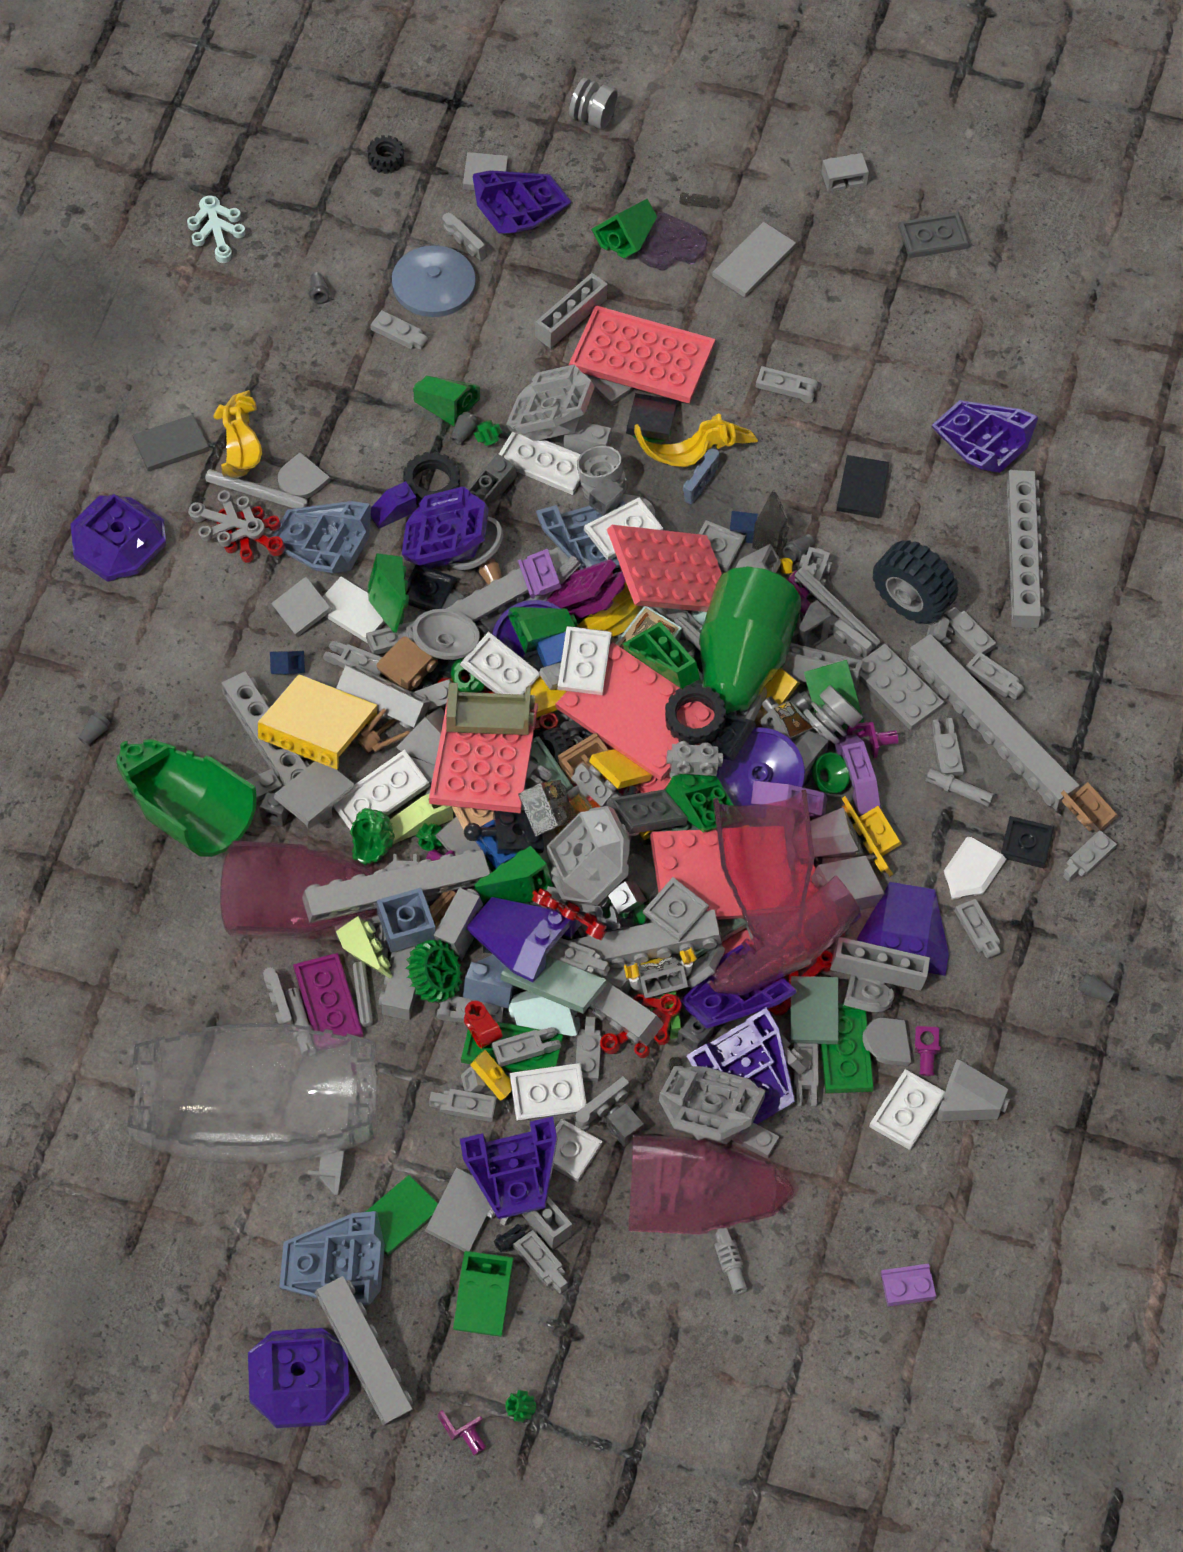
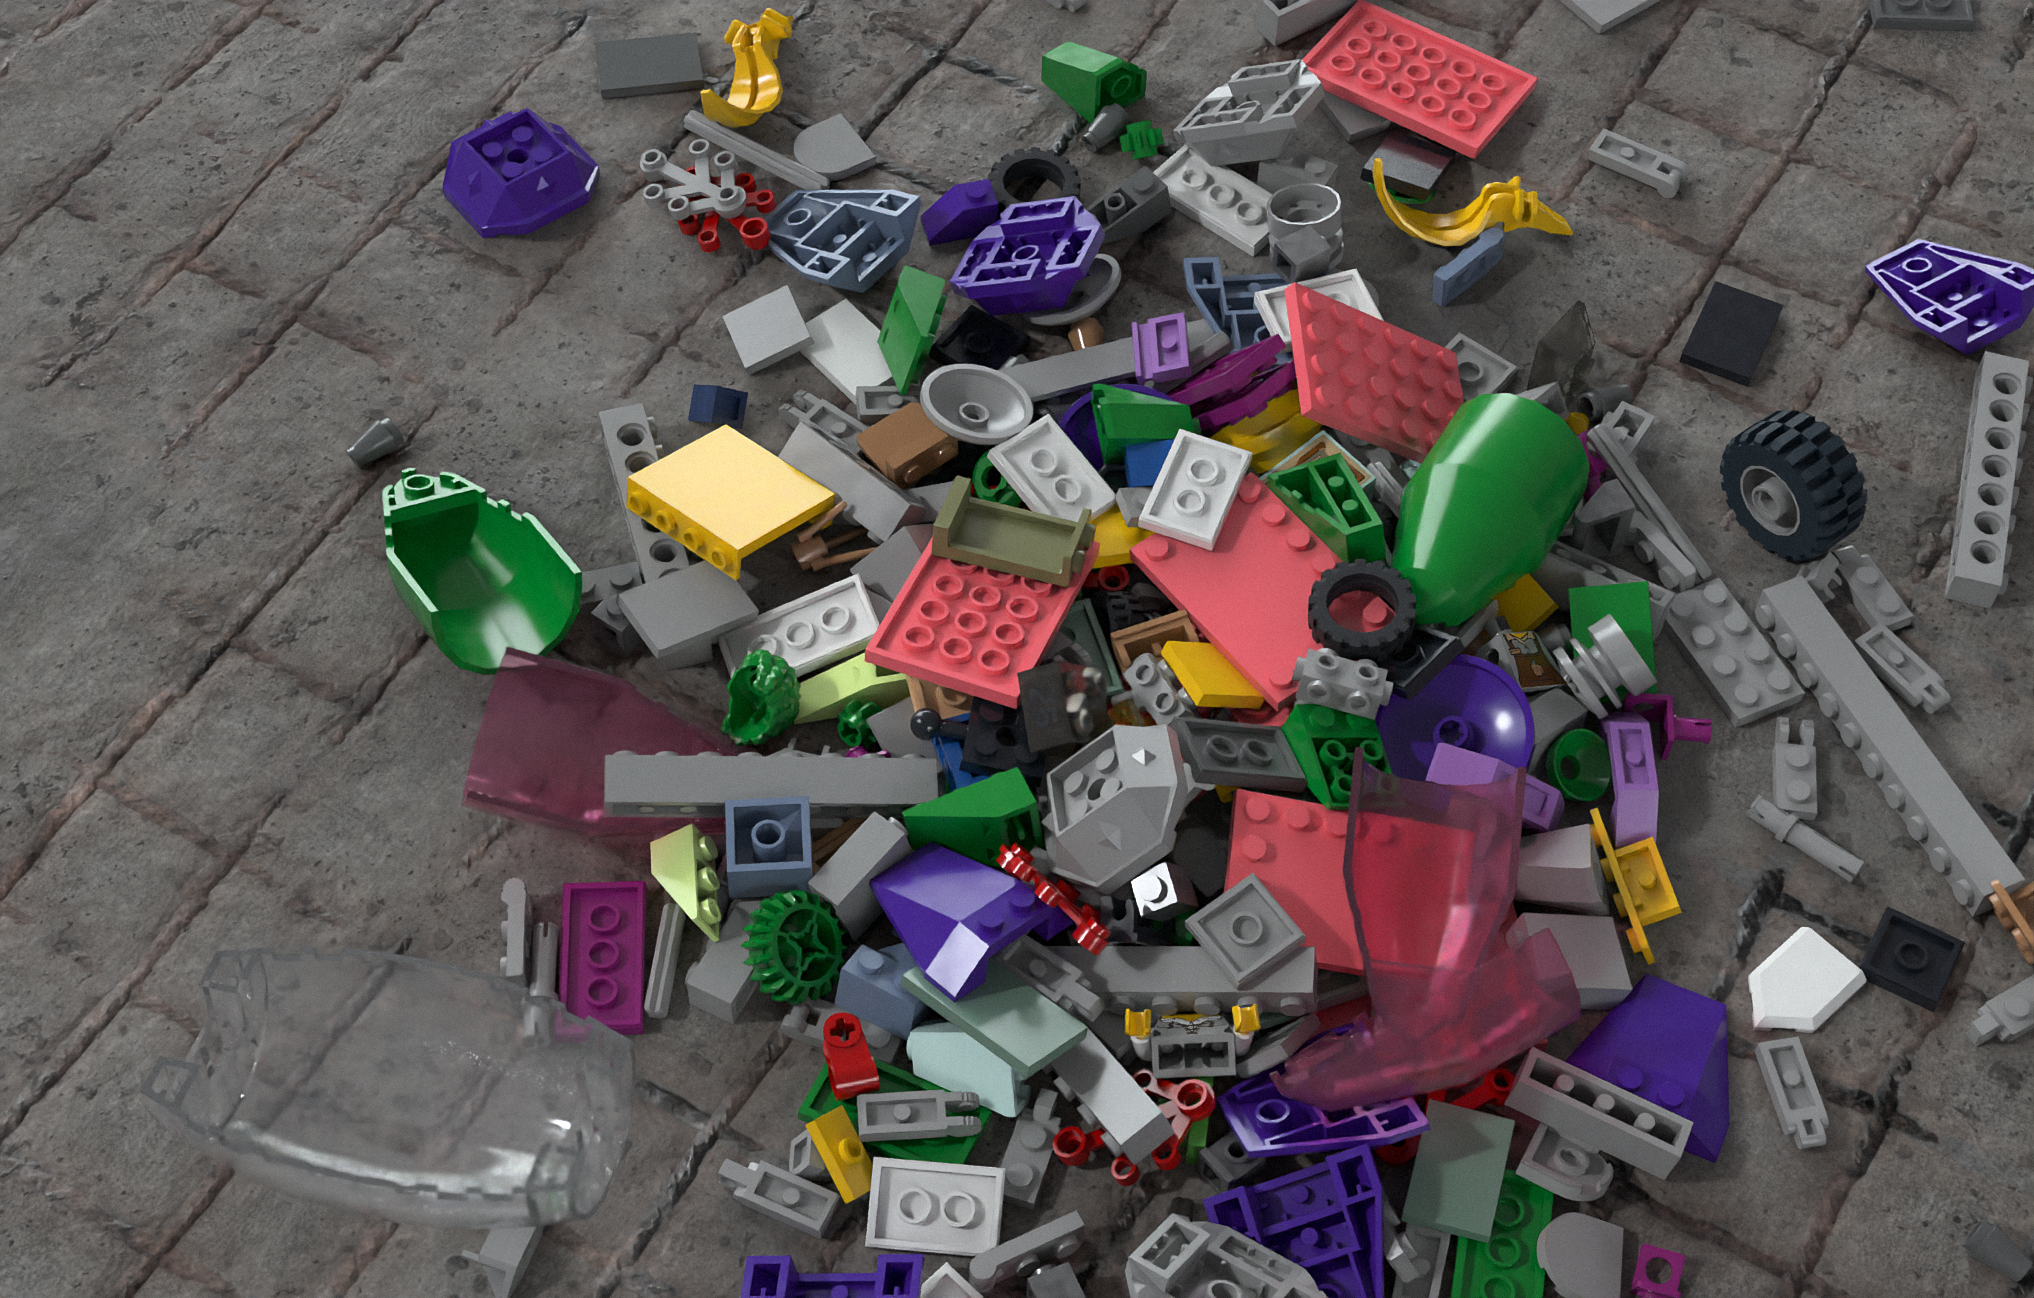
camera: 15 degrees right, 5 degrees down
dark blue panel [730,511,758,544] -> none

